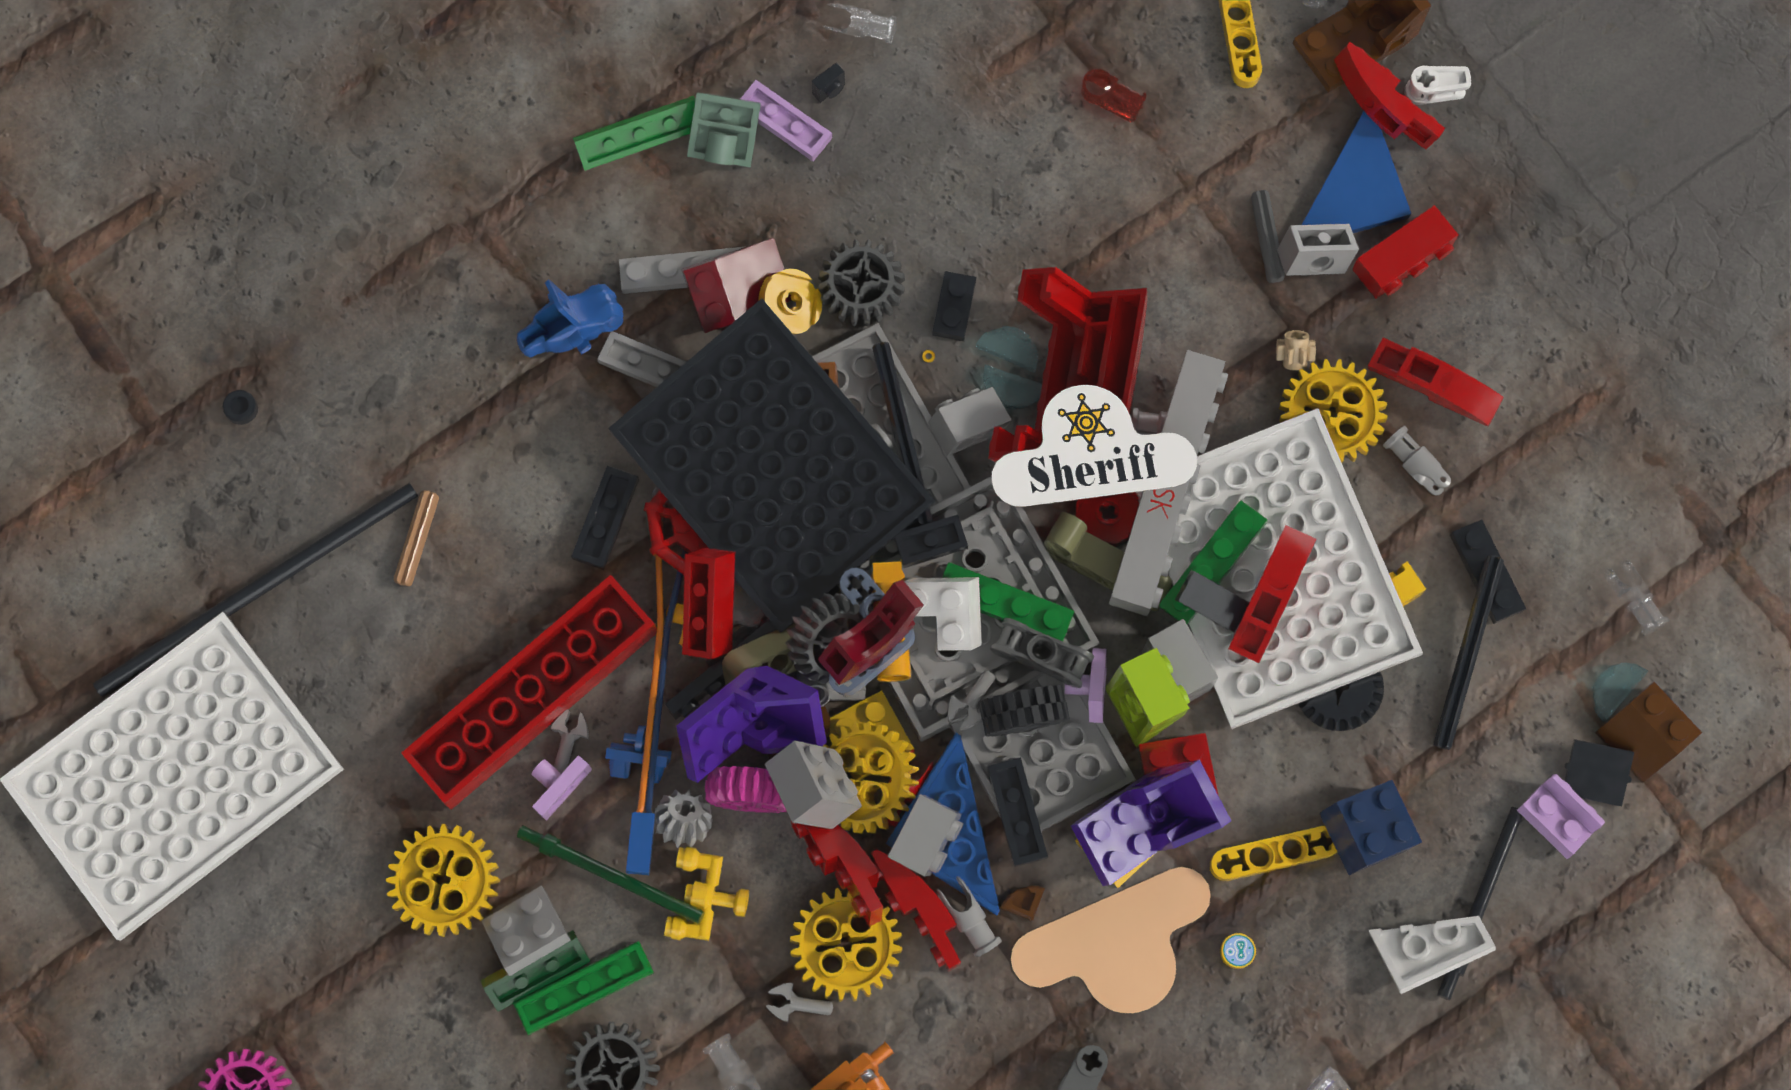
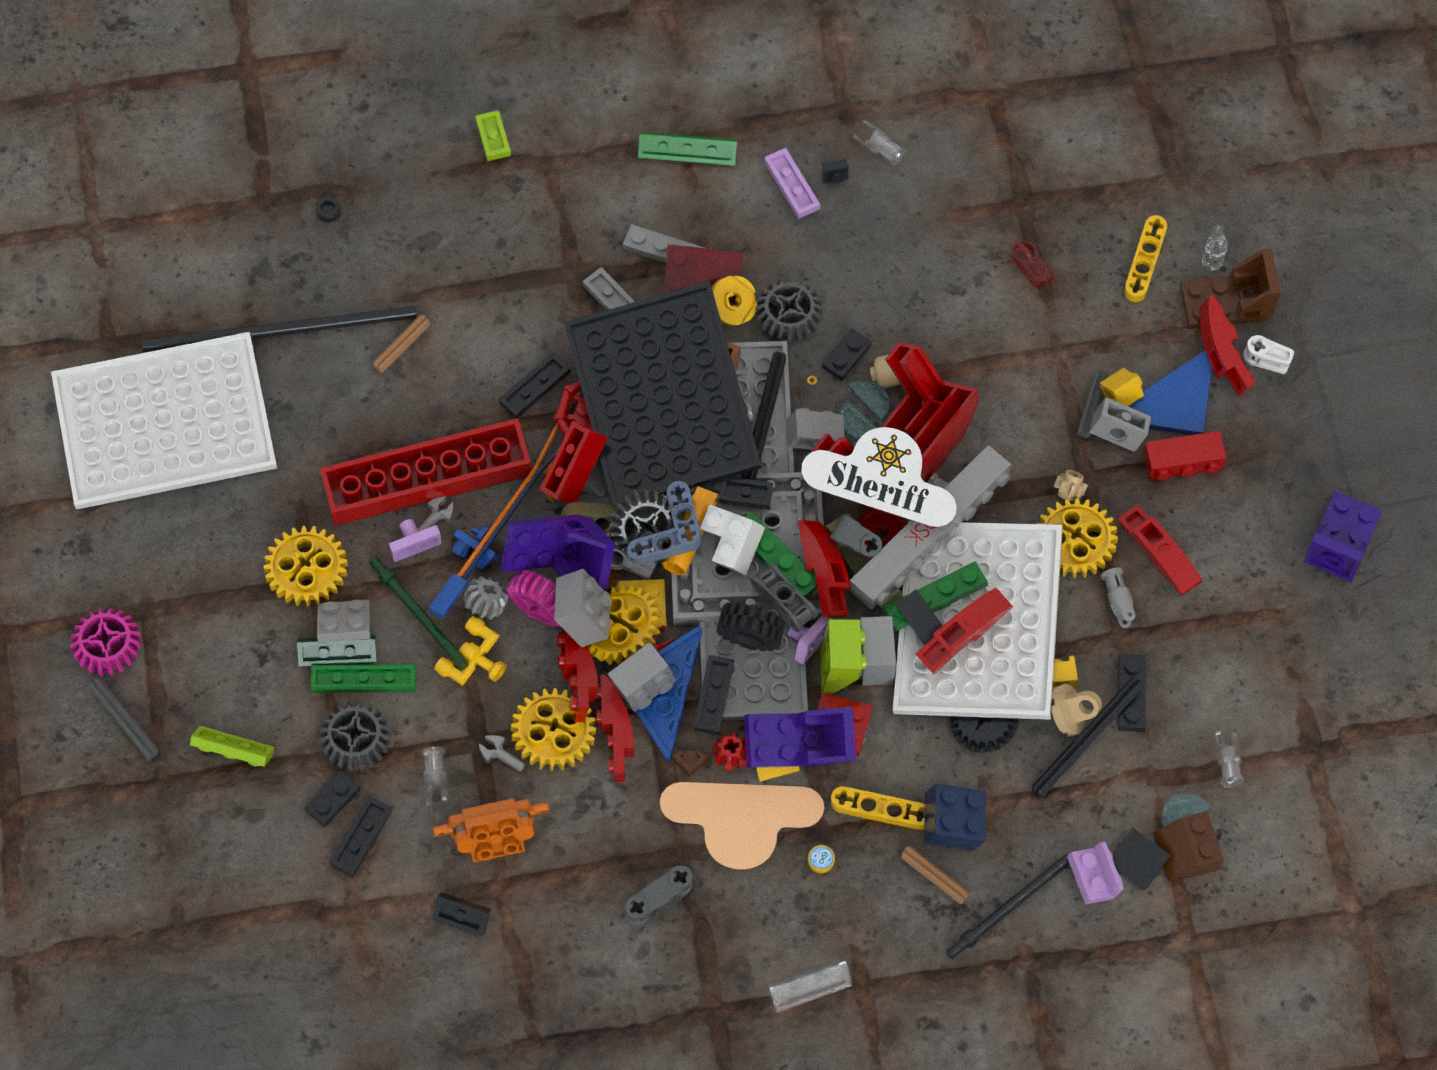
camera: 25 degrees right, 10 degrees down
blue piece [517,279,623,358] -> none
sand green plate [687,92,761,167] -> none
dark red arch [818,579,924,685] -> none
light grey piece [937,876,1002,958] -> none
light grey bar [948,671,995,731] -> none
white wing [1369,916,1496,994] -> none
none -> lime plate [475,110,511,161]
none -> red piece [712,732,747,772]
none -> red slope [798,520,851,619]
none -> dark grey piece [830,514,882,557]
none -> tan head [870,354,901,388]
none -> medium nougat axle [901,846,969,904]
none -> tan tile [1051,684,1102,737]
none -> yellow brick [1099,368,1144,406]
none -> dark purple bracket [1304,491,1383,582]

